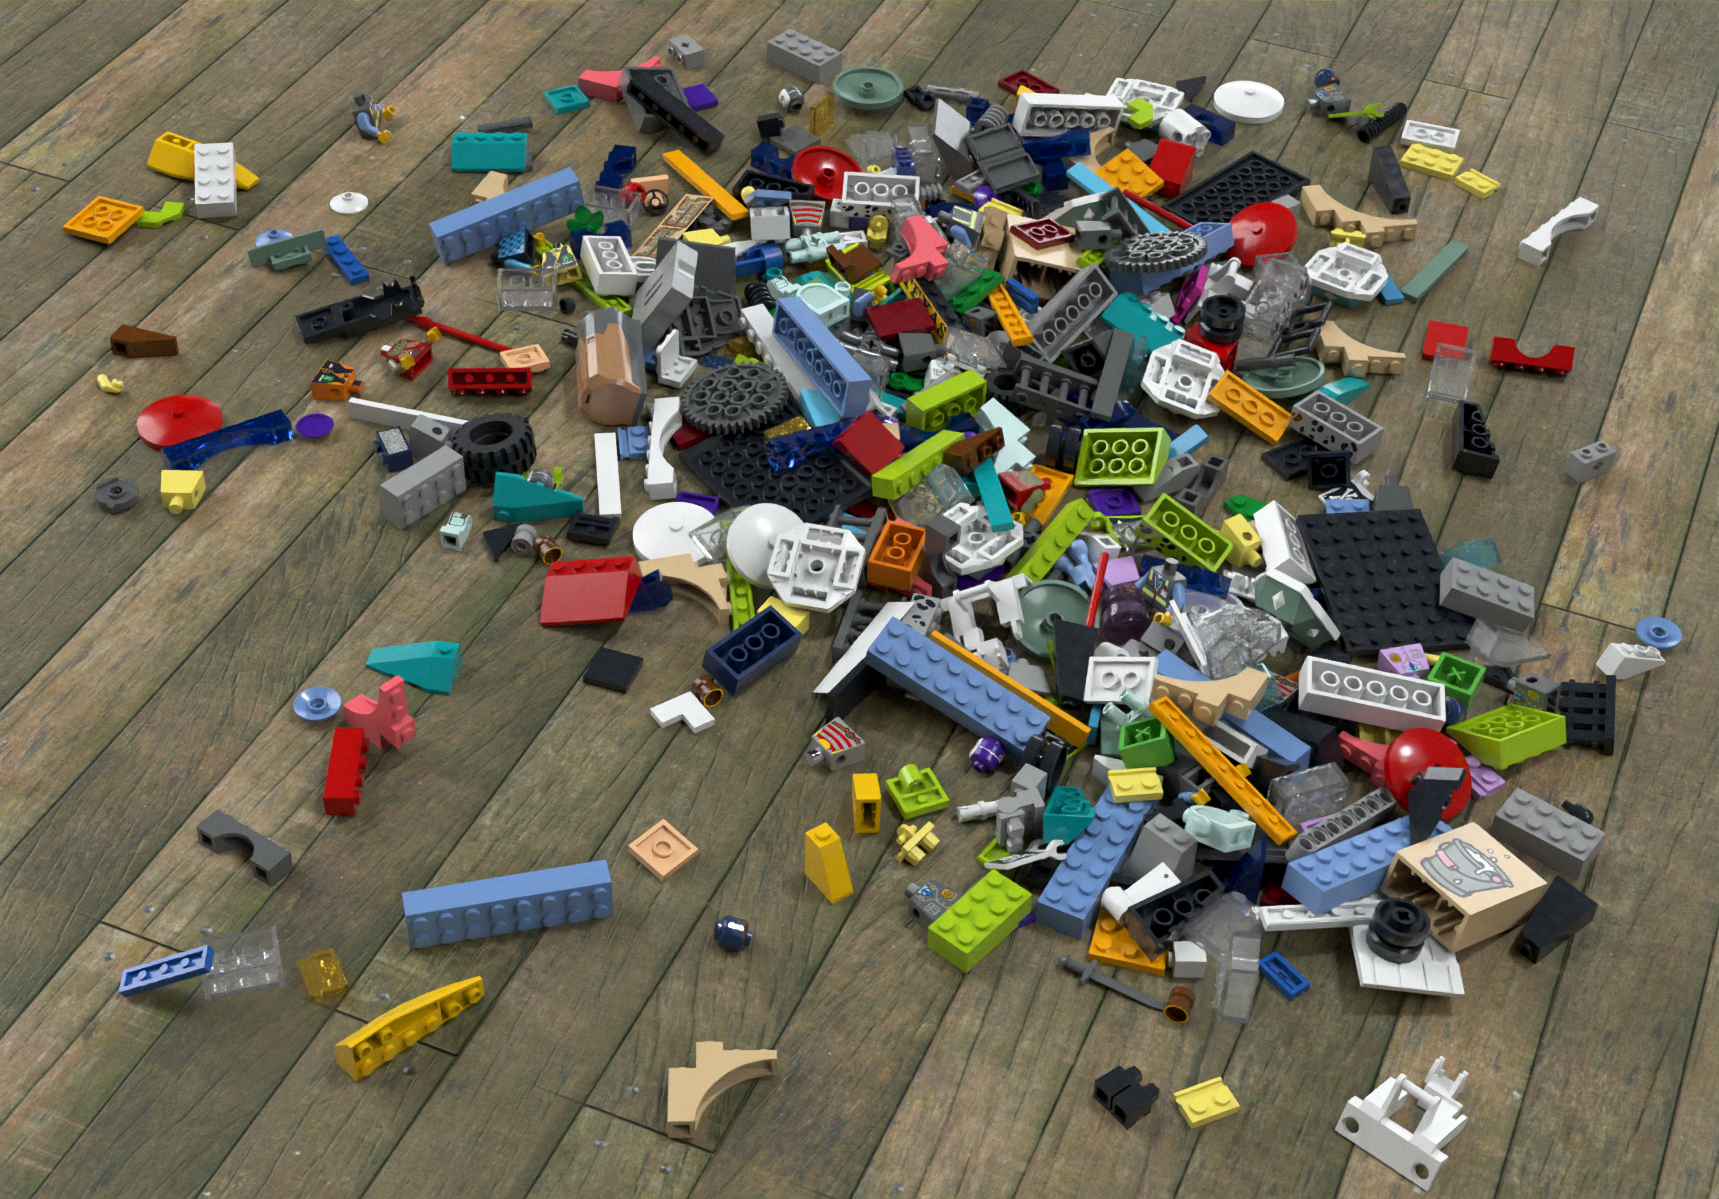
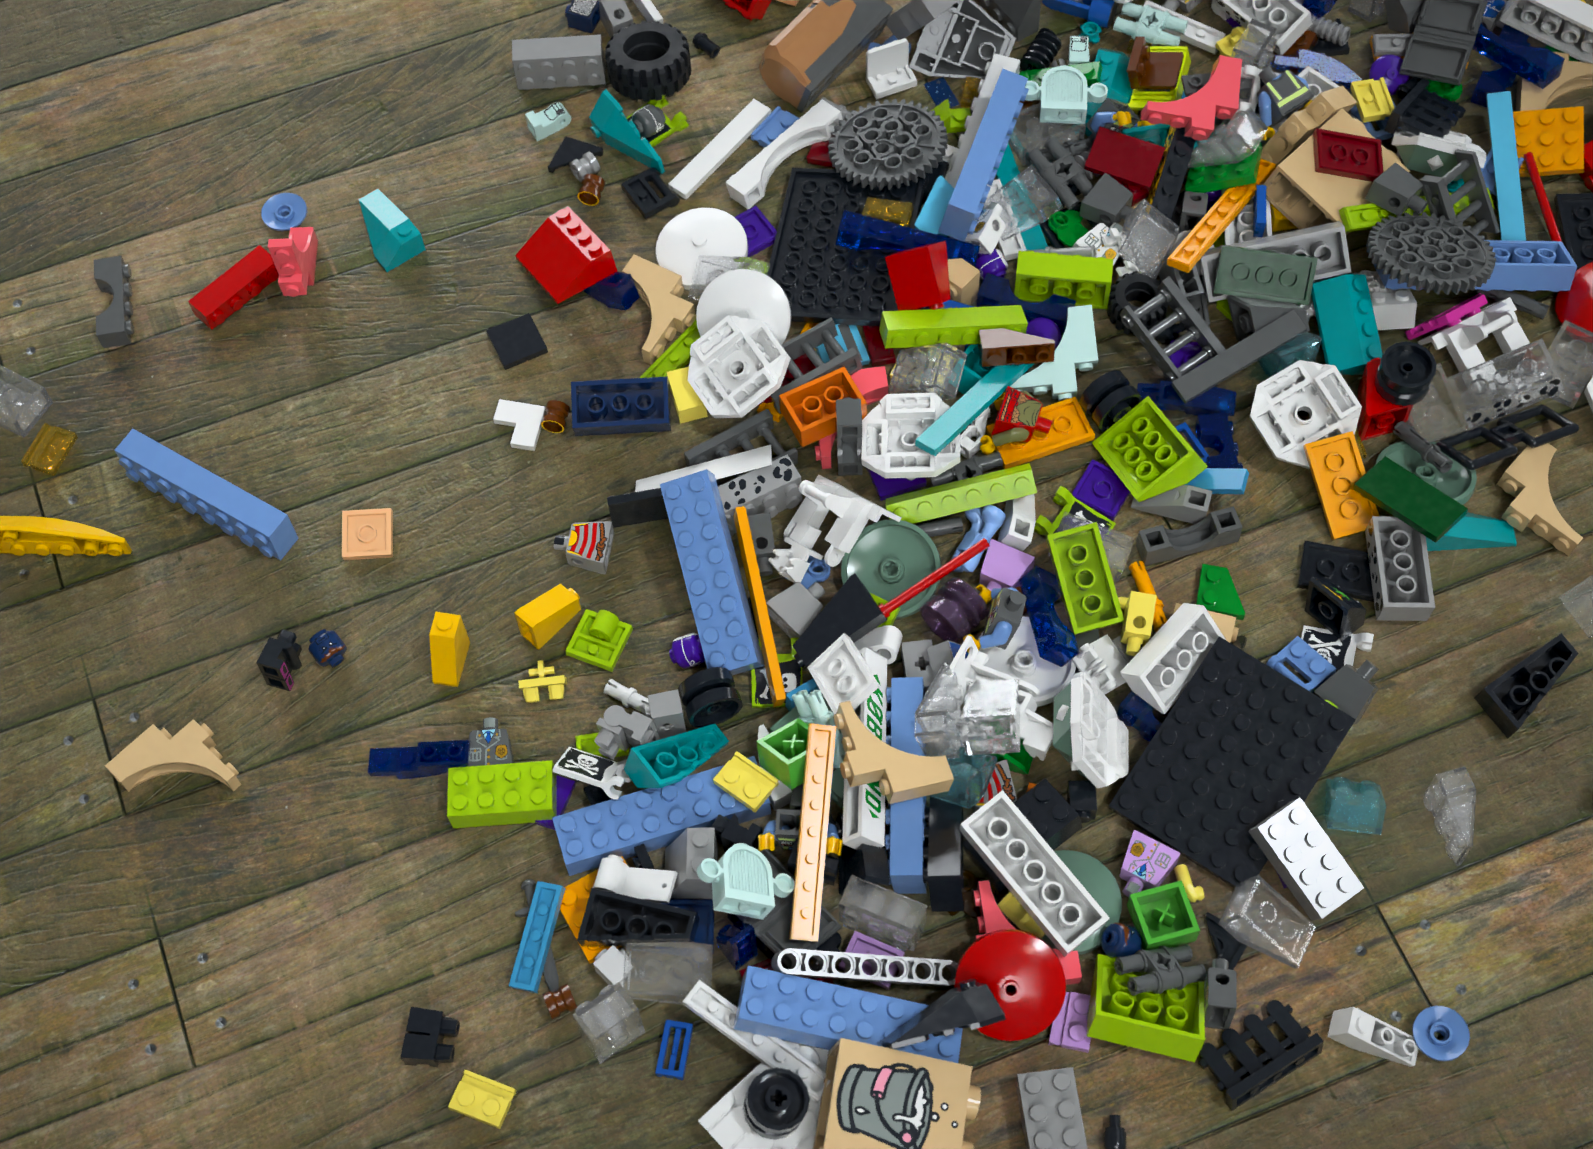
camera: 50 degrees right, 20 degrees up
none -> black hips [256,629,302,691]
none -> clear blue slope [368,740,470,779]
none -> dark azure plate [509,881,566,993]
none -> dark grey pin [1114,944,1207,995]
none -> dark green tile [1213,245,1318,306]
none -> dark green tile [1353,456,1468,543]
none -> clear slope [1423,766,1476,866]

